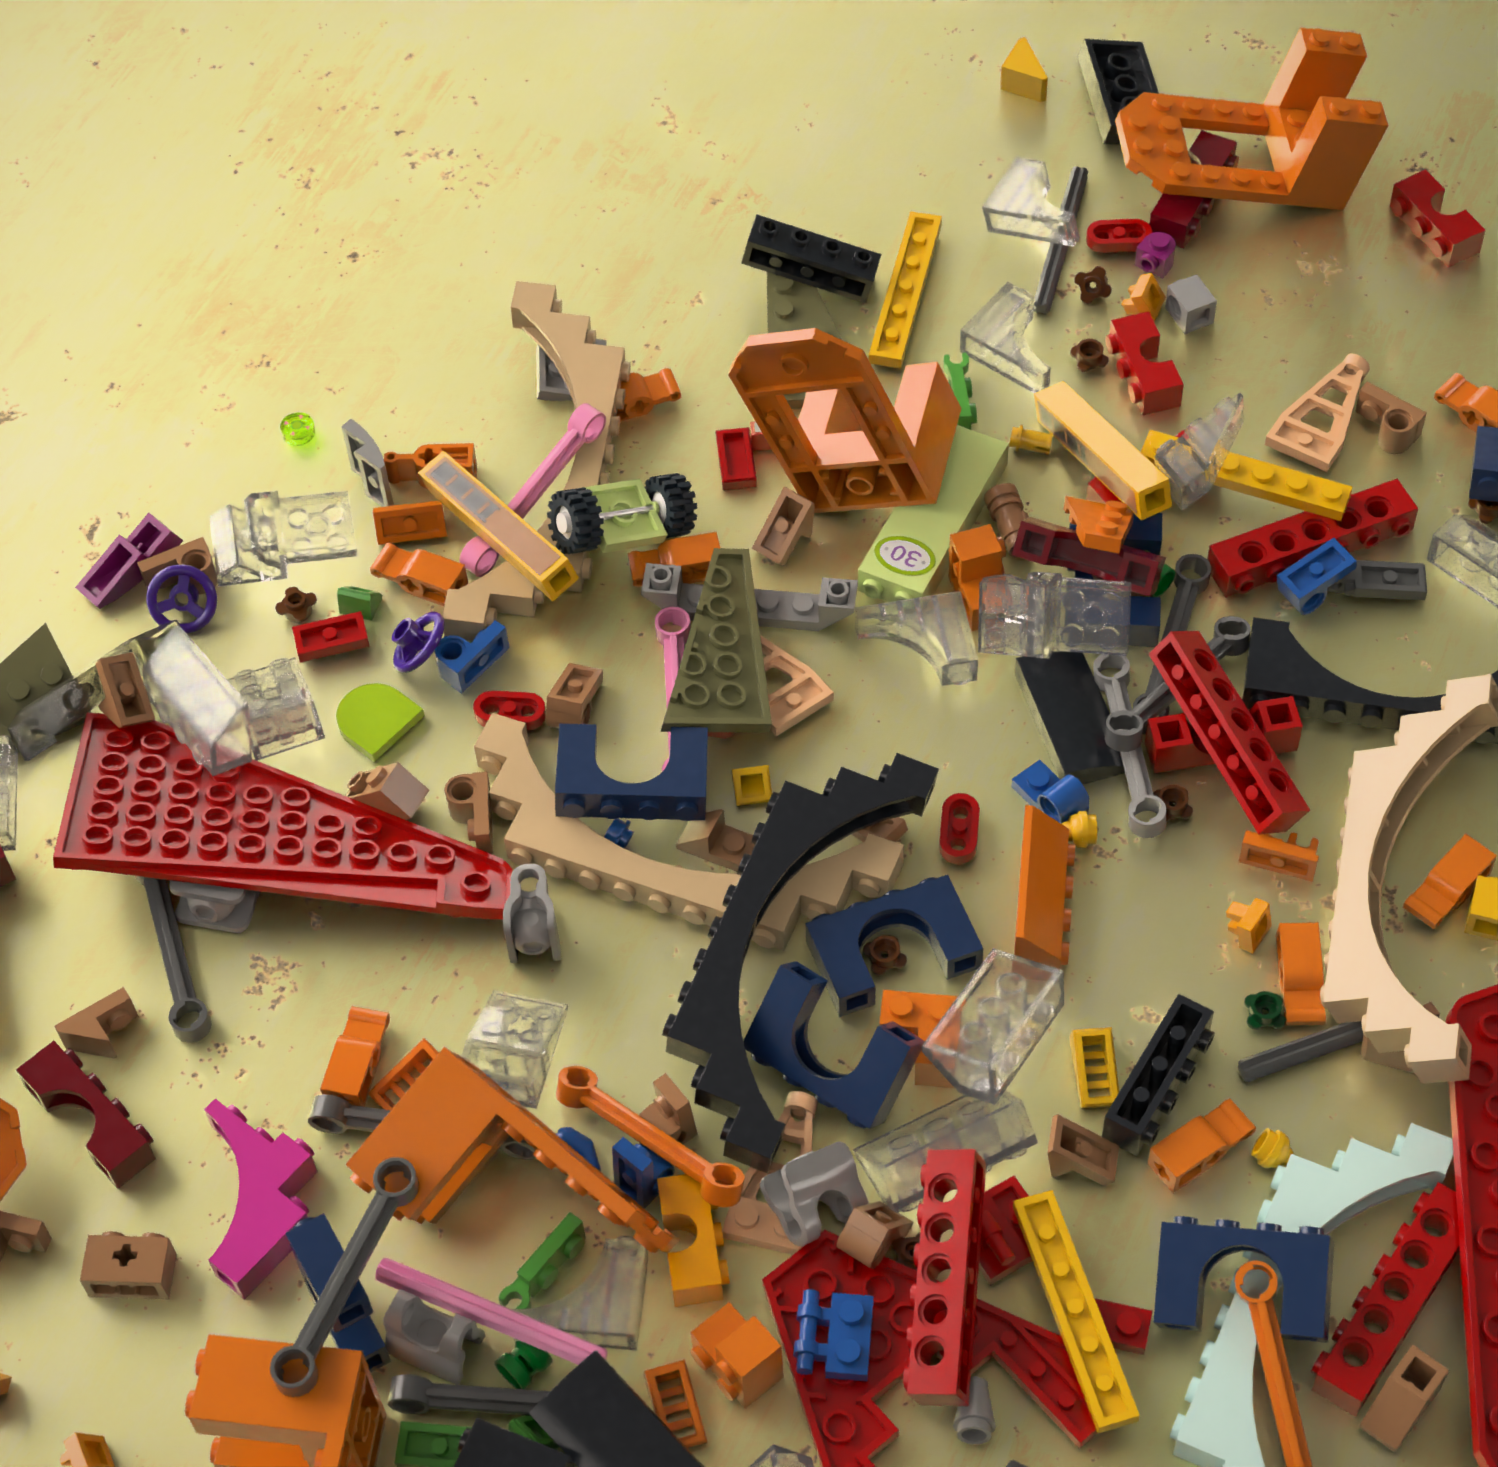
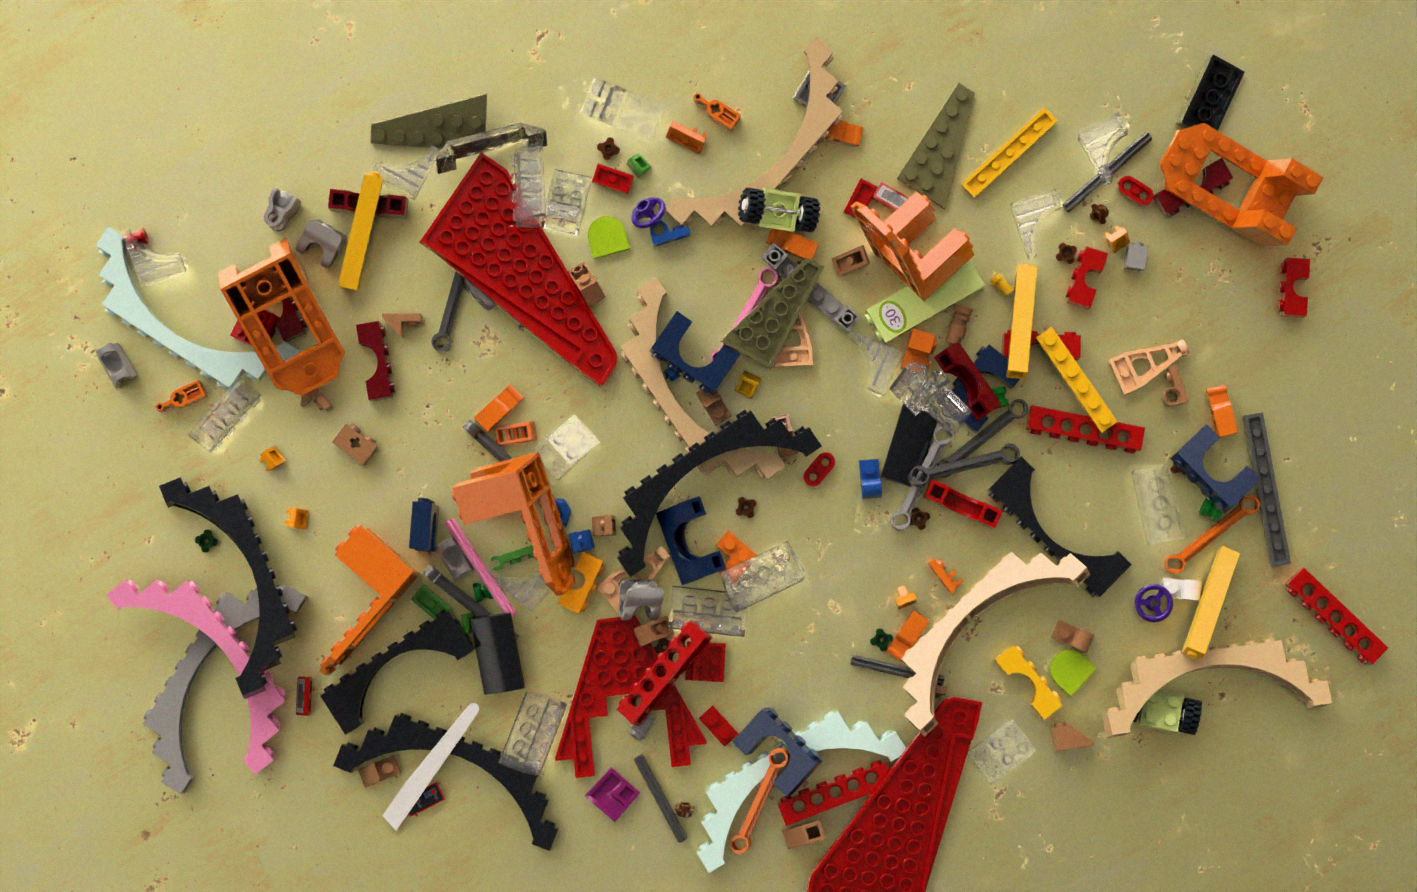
camera: 30 degrees right, 30 degrees up
magenta slope [75,512,183,609] -> none
medium nougat slope [95,652,155,728] -> none
medium nougat plate [137,537,218,594] -> none
dark purple piece [146,564,217,634] -> none
dark pink arch [204,1098,317,1300] -> none
dark grey piece [270,1157,419,1397] -> none
clear neon green tile [280,412,315,446] -> none
light grey slope [341,419,394,507] -> none
orange piece [370,543,468,606] -> none
brick [418,450,579,601] -> none
medium nougat plate [444,772,493,854] -> none
bright pink piece [460,403,606,577] -> none
red plate [473,691,546,730] -> none
light grey piece [503,864,561,963] -> none
medium nougat plate [546,663,603,729] -> none
orange piece [556,1066,745,1207] -> none
orange slope [643,1360,708,1448] -> none
orange brick [690,1302,784,1409] -> none
black brick [741,214,881,303] -> none
blue plate [793,1289,874,1381] -> none
dark blue arch [805,874,984,1017] -> none
bright green plate [943,352,977,430] -> none
yellow slope [1000,37,1048,102] -> none
orange slope [1013,805,1076,979] -> none
yellow plate [1013,1190,1140,1434] -> none
medium nougat slope [1047,1114,1119,1186] -> none
yellow plate [1061,811,1097,848] -> none
orange wing [1064,496,1134,554] -> none
yellow slope [1069,1027,1120,1109] -> none
black brick [1102,994,1215,1156] -> none
magenta plate [1135,232,1176,279] -> none
orange piece [1148,1098,1256,1193] -> none
red brick [1149,631,1310,835] -> none
clear slope [1154,393,1244,511] -> none
yellow plate [1251,1128,1294,1168] -> none
blue plate [1277,538,1357,615] -> none
dark grey hinge [1327,560,1427,600] -> none
orange piece [1403,834,1497,930] -> none

